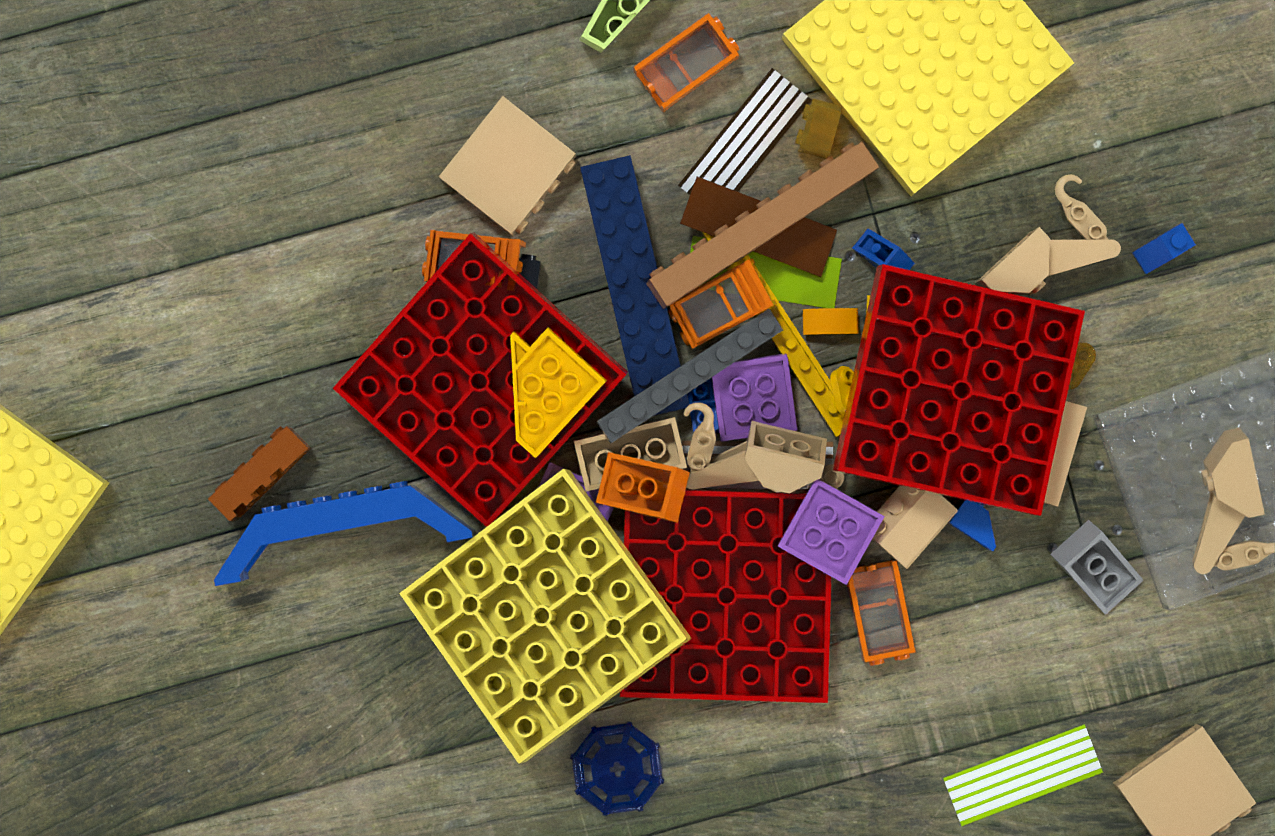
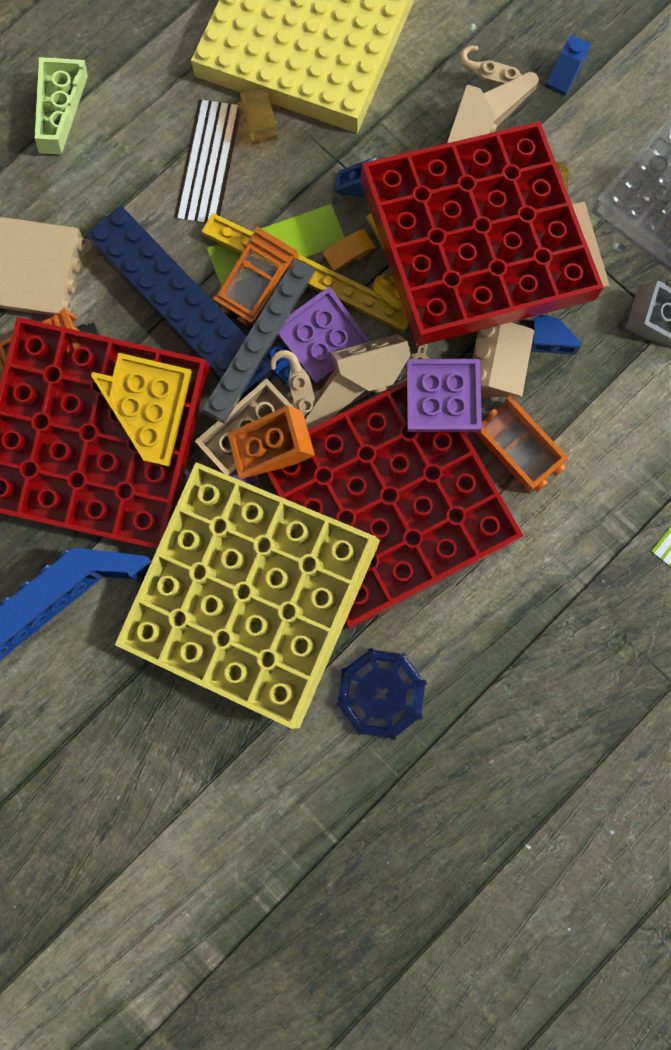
camera: 25 degrees left, 10 degrees down
clear door [633,13,740,112] -> none
medium nougat brick [646,142,879,309] -> none
reddish brown sticker [680,176,837,277] -> none

